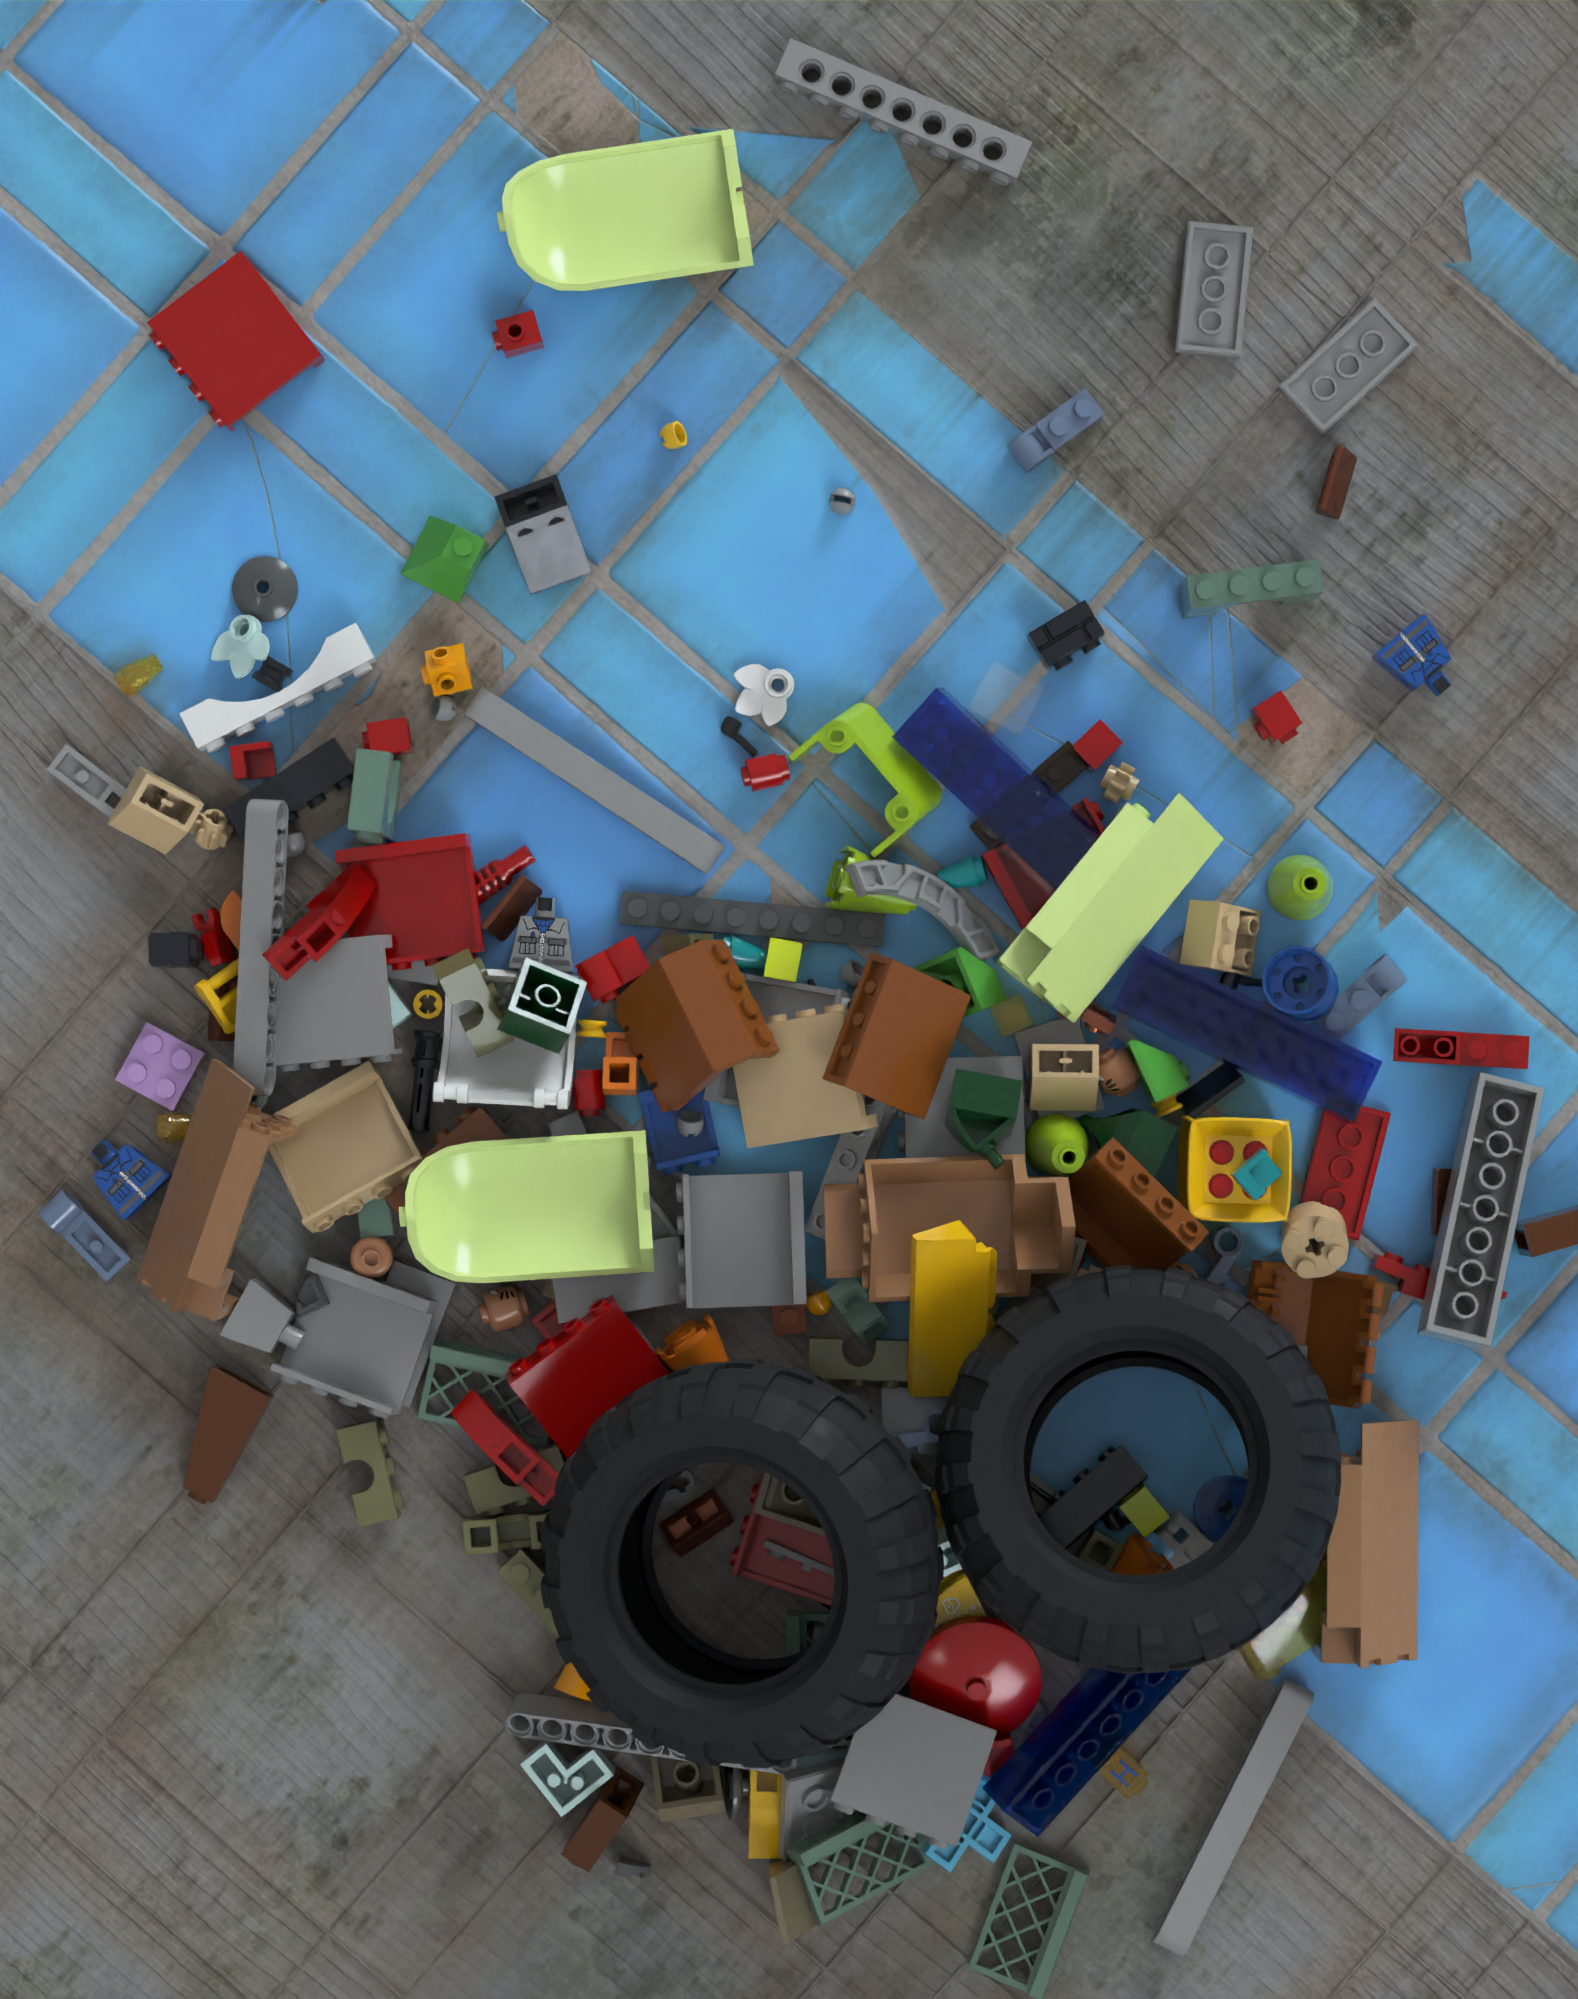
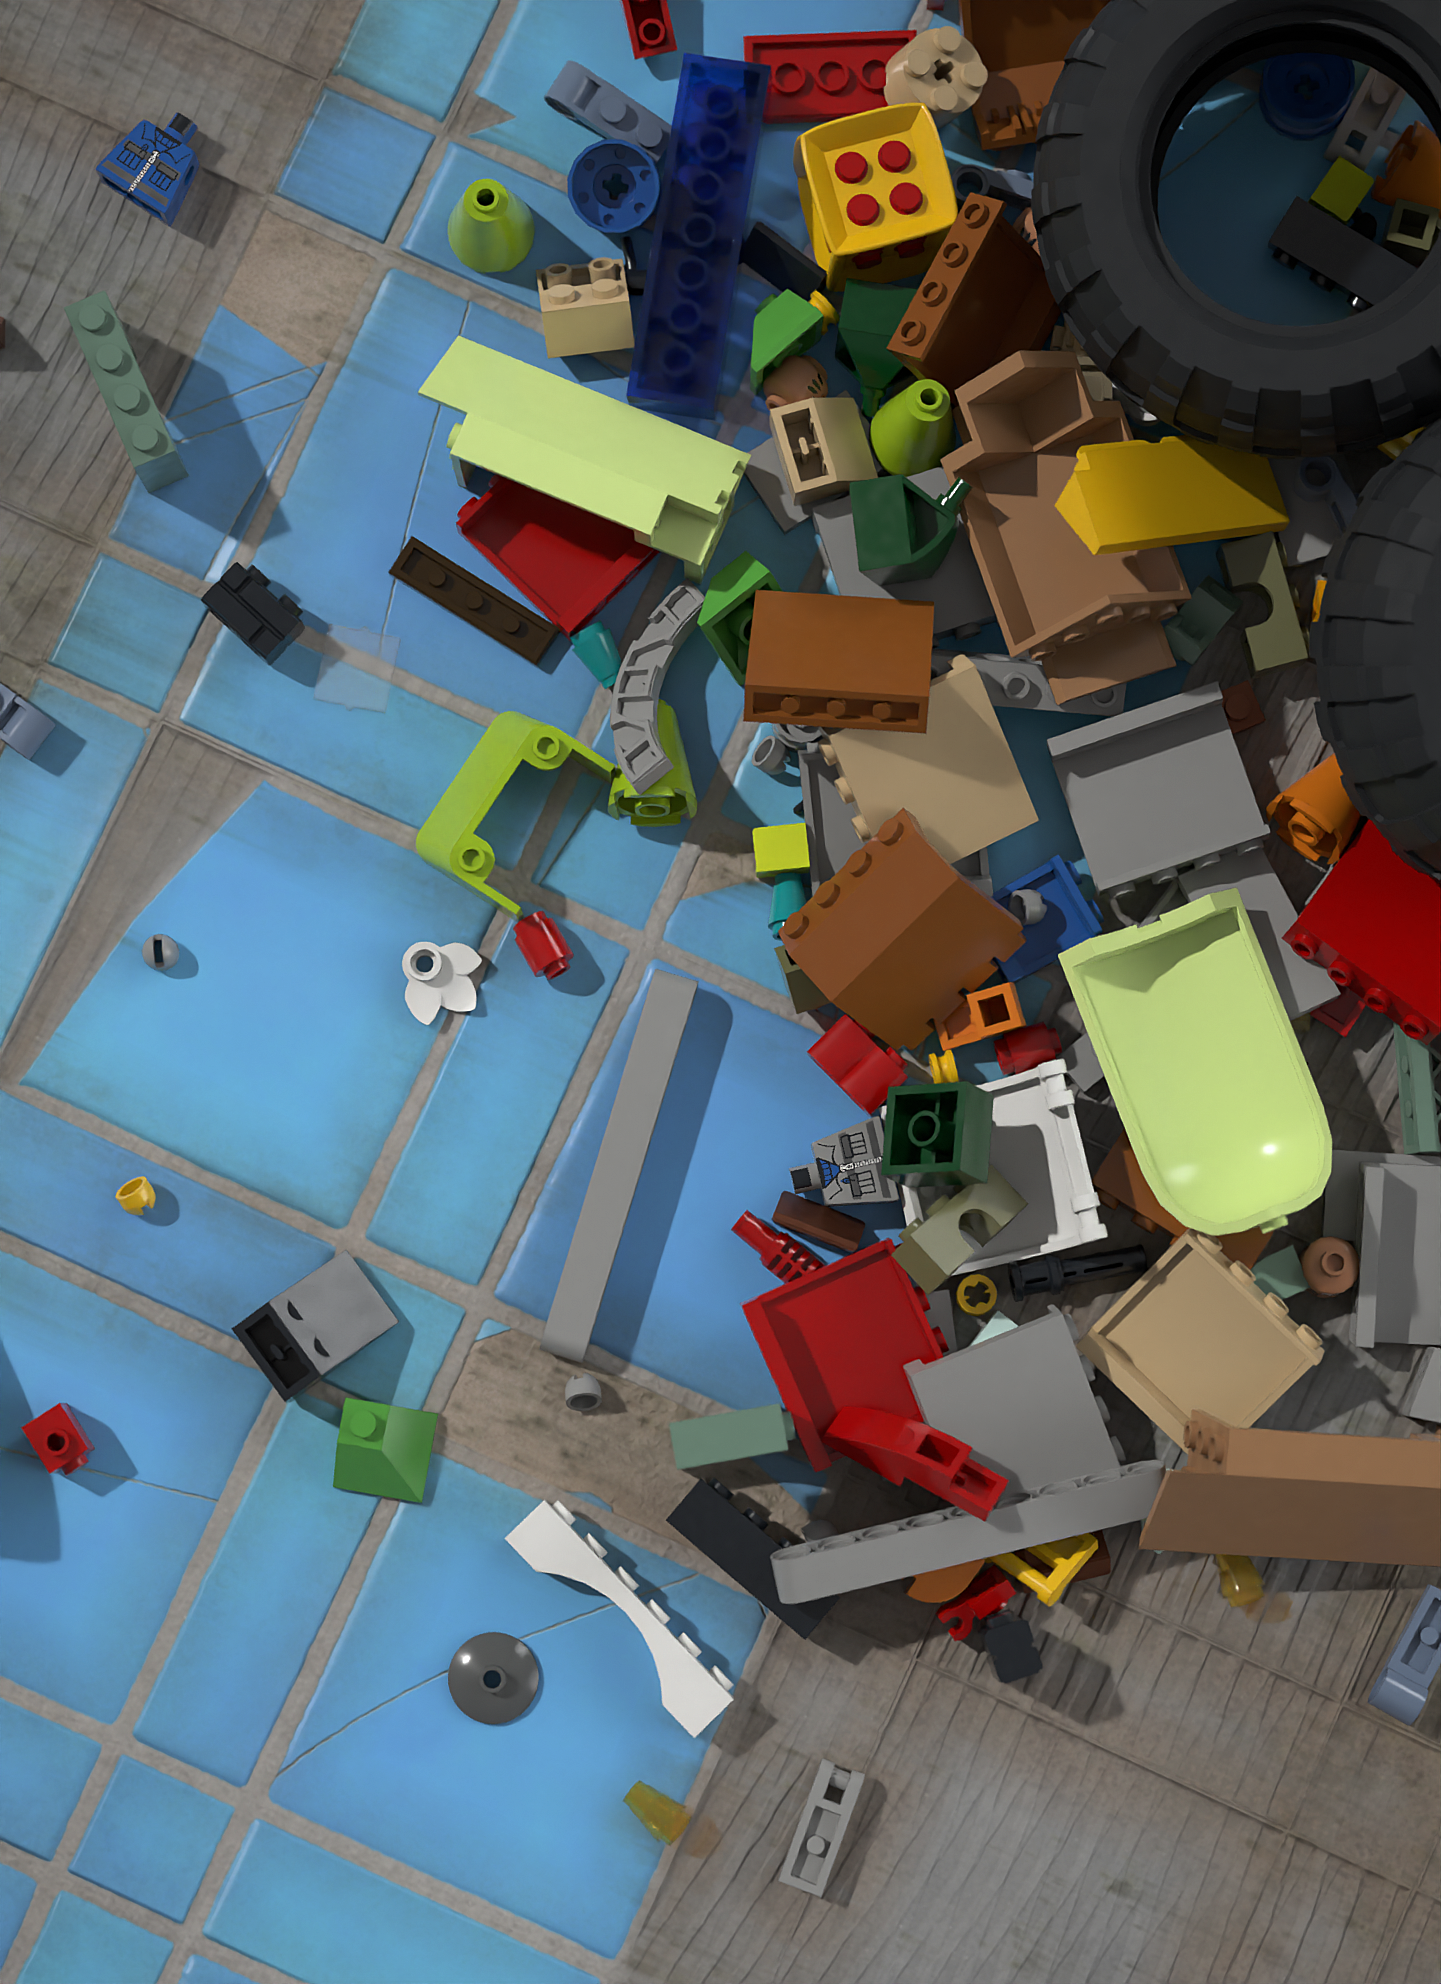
camera: 110 degrees left, 5 degrees down
blue torso [91,1140,172,1221] -> none
tan slope [107,766,204,855] -> none
lavender plate [115,1022,206,1111] -> none
red panel [147,251,325,432] -> none
tan gear [189,809,233,850] -> none
light aqua plate [211,615,270,679] -> none
red panel [229,741,277,782] -> none
black wheel [252,656,293,692] -> none
dark grey tile [295,1274,330,1318] -> none
red brick [362,717,413,756] -> none
light orange brick [421,643,473,697] -> none
nougat head [478,1285,529,1332] -> none
dark grey plate [620,891,885,947] -> none
black hand [721,716,758,757] -> none
light orange hinge [806,1289,831,1315] -> none
clear blue brick [892,687,1101,890] -> none
clear yellow brick [988,994,1034,1038] -> none
copper plate [1057,1003,1116,1035] -> none
red panel [1073,719,1123,773] -> none
tan gear [1099,761,1140,804] -> none
teal panel [1230,1148,1282,1201] -> none
red brick [1250,690,1302,744] -> none

